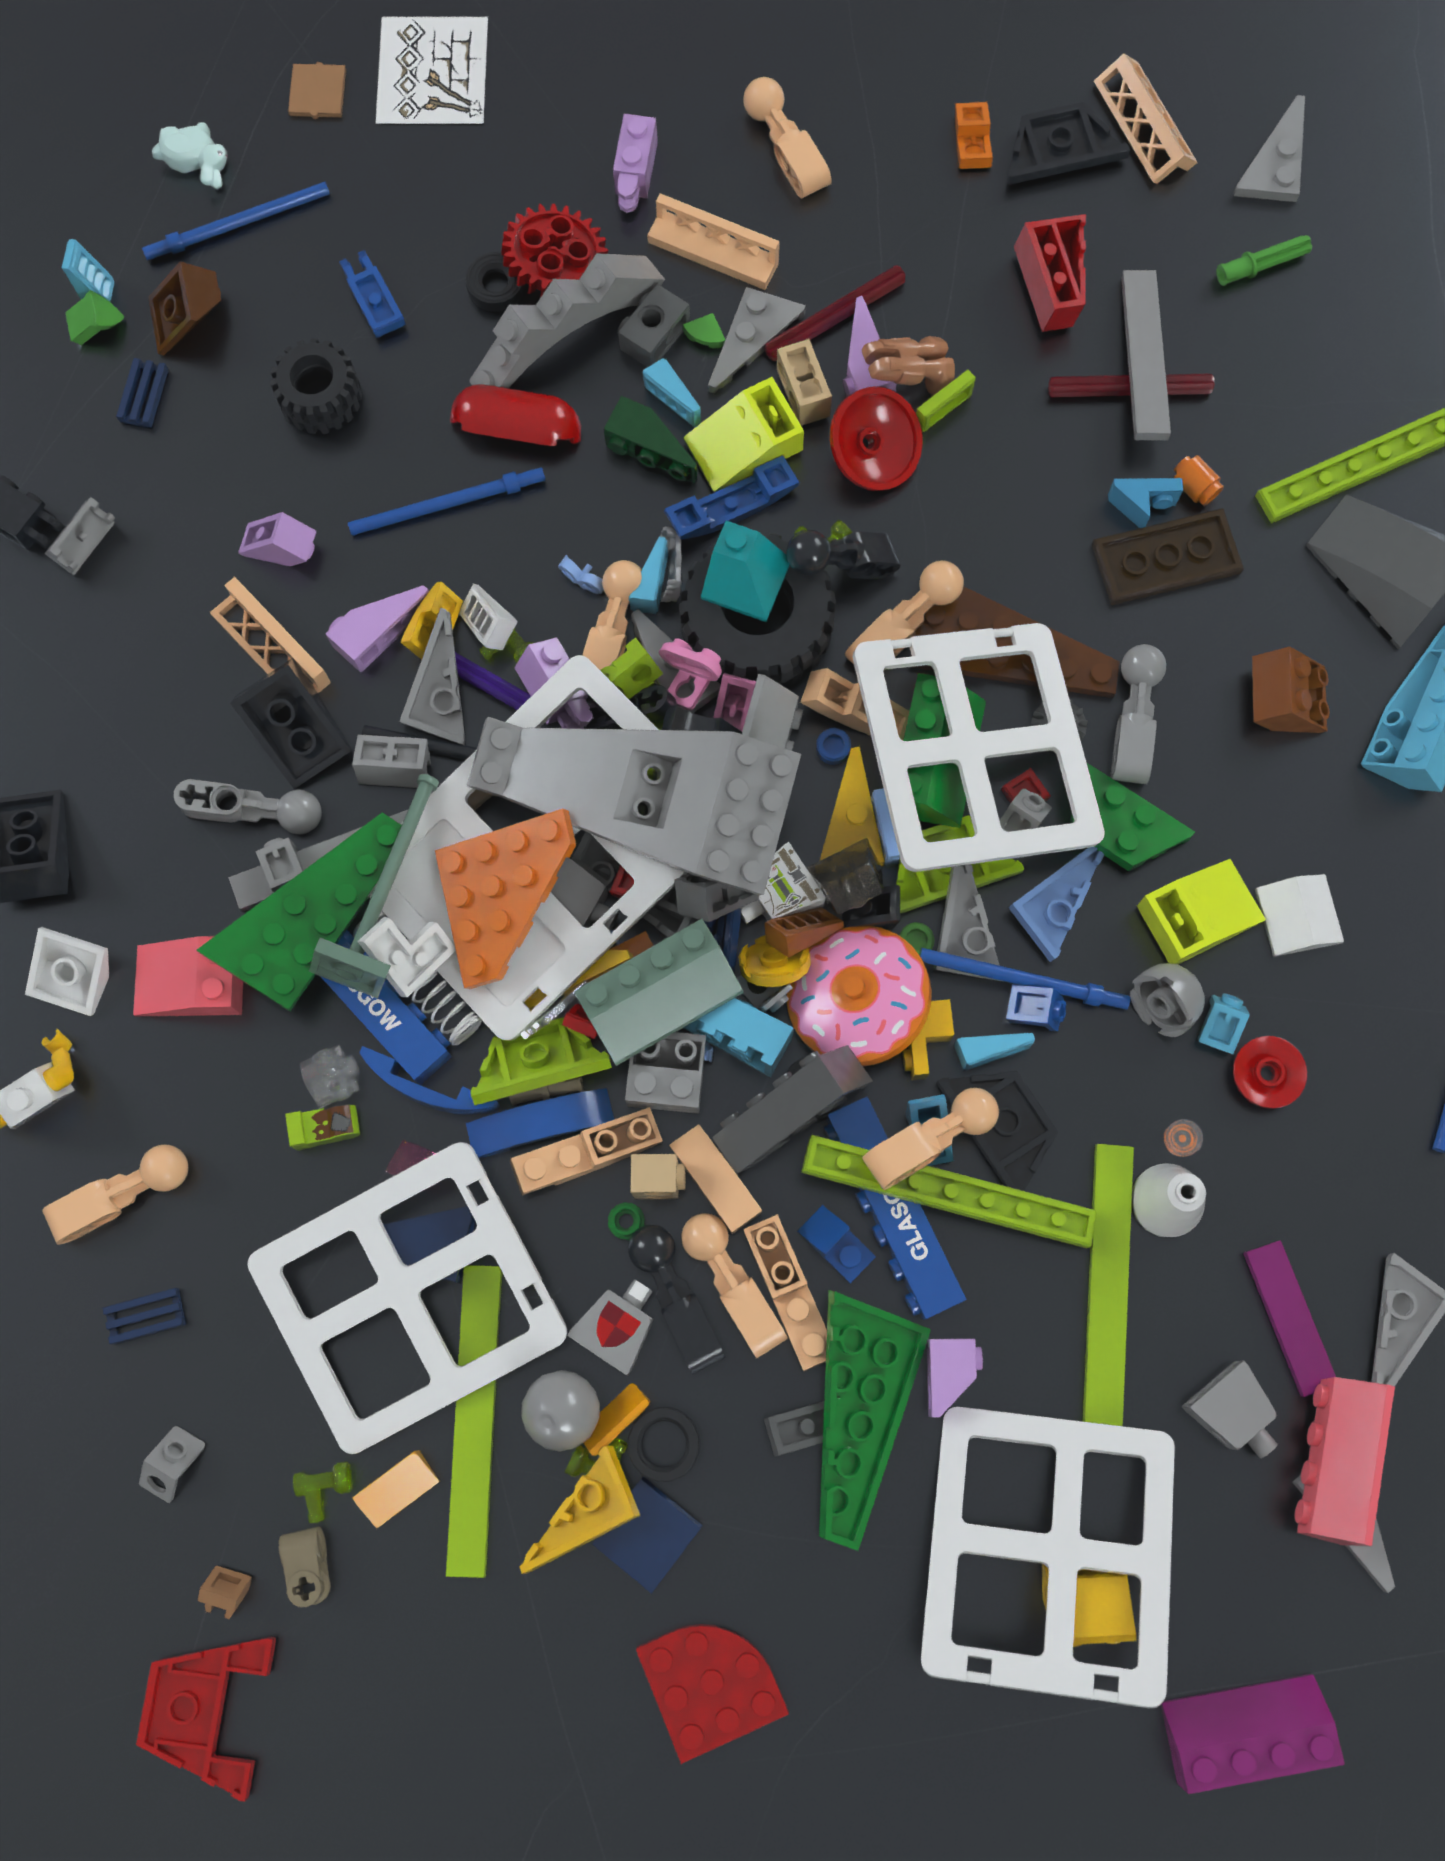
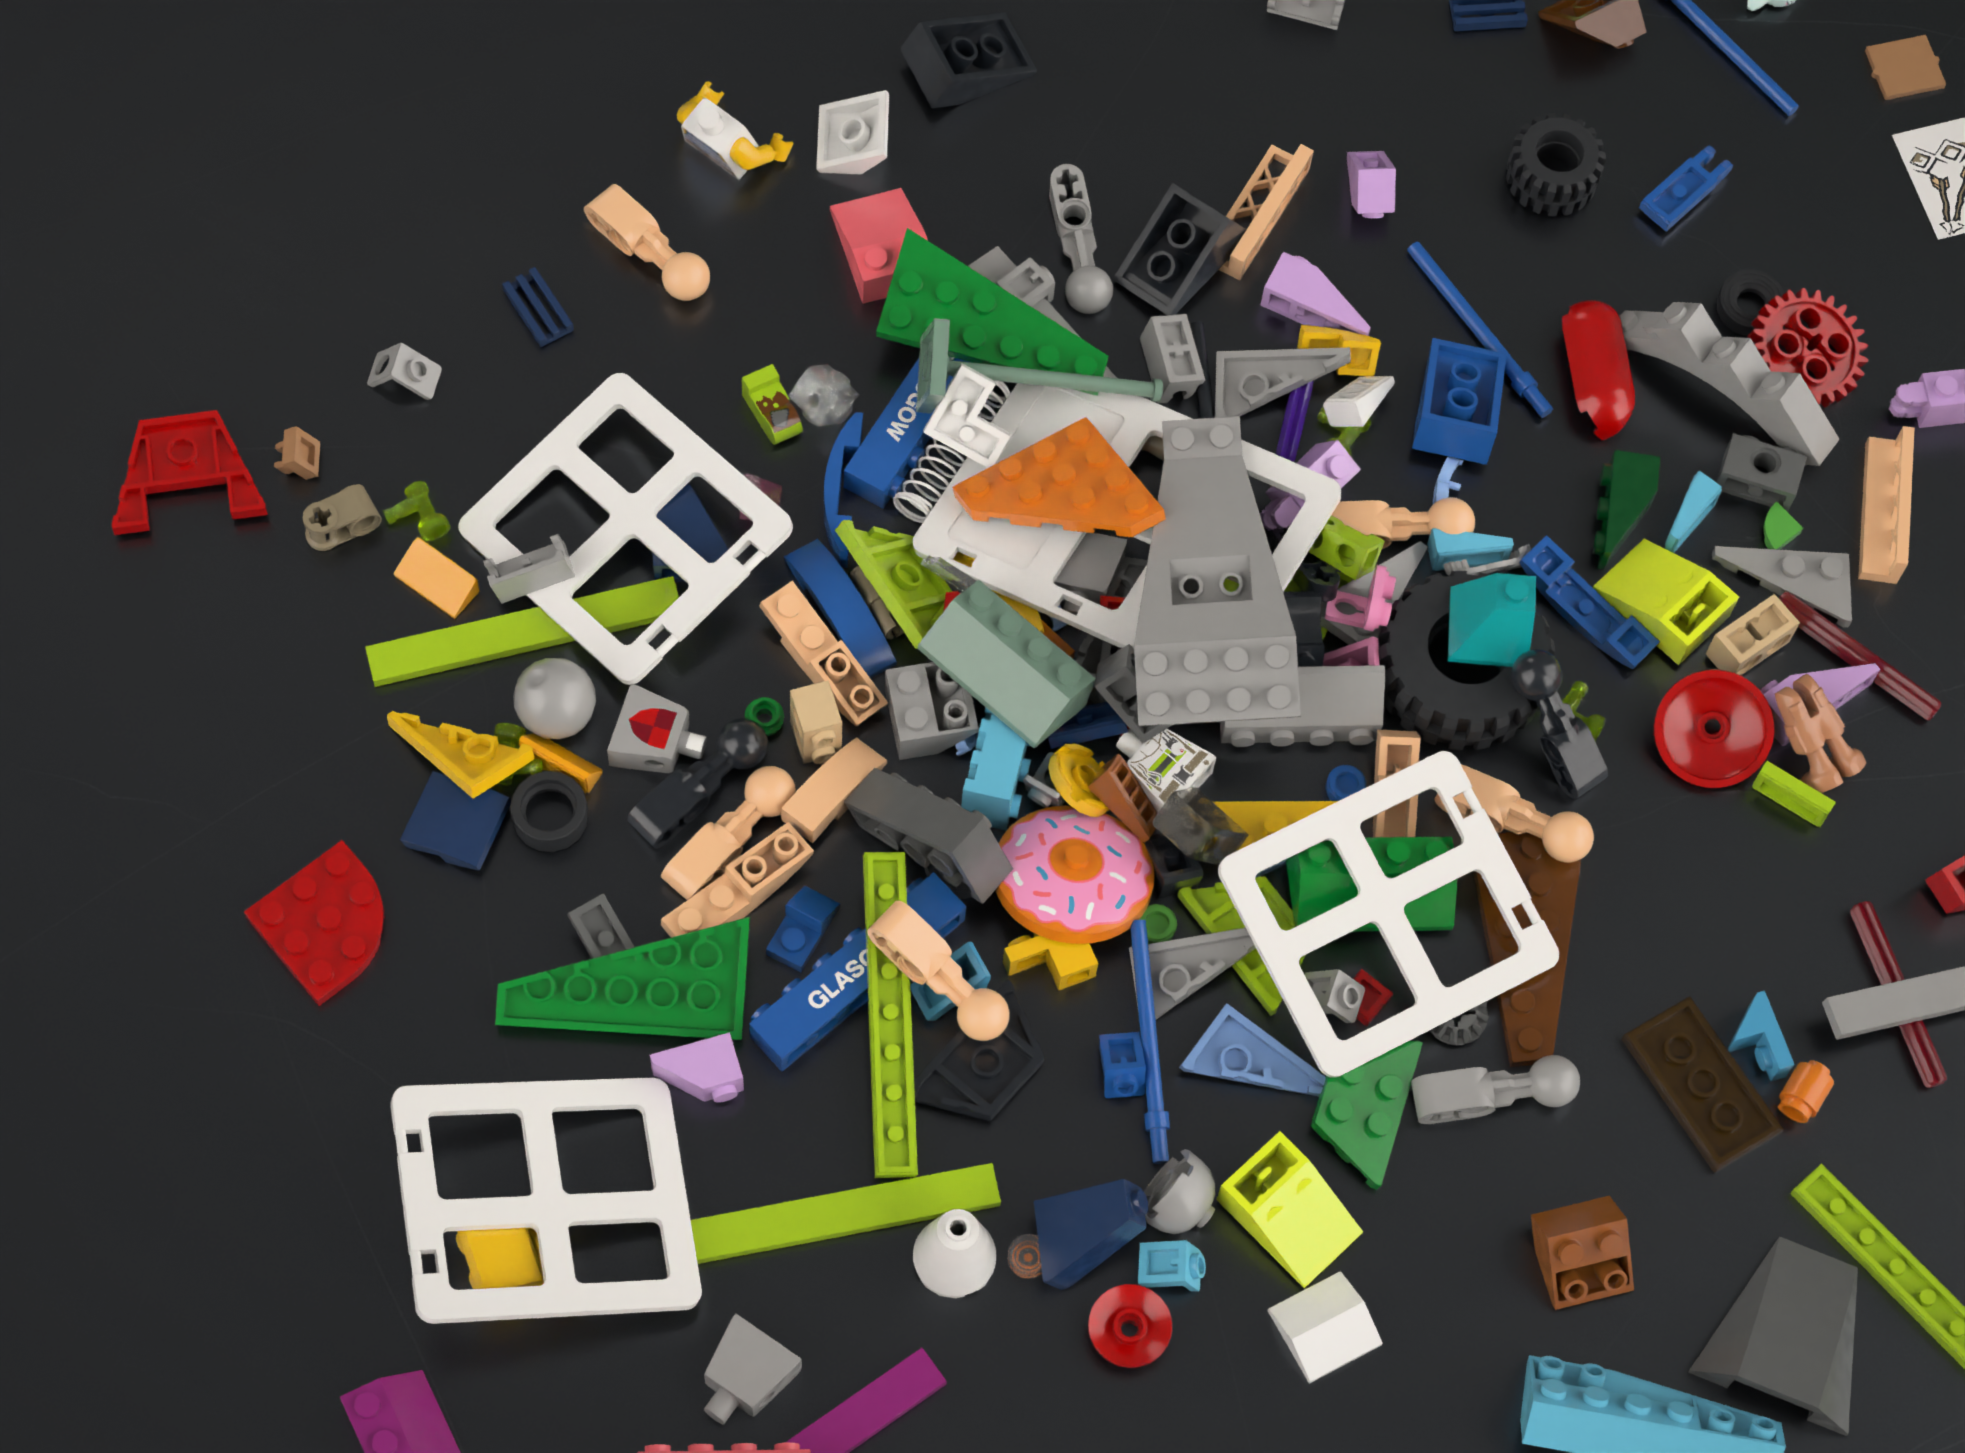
camera: 65 degrees right, 10 degrees down
medium azure slope [954,1033,1035,1071] -> none
none -> light grey hinge [483,534,575,604]
none -> dark blue slope [1034,1179,1148,1290]
none -> blue slope [1412,338,1507,465]

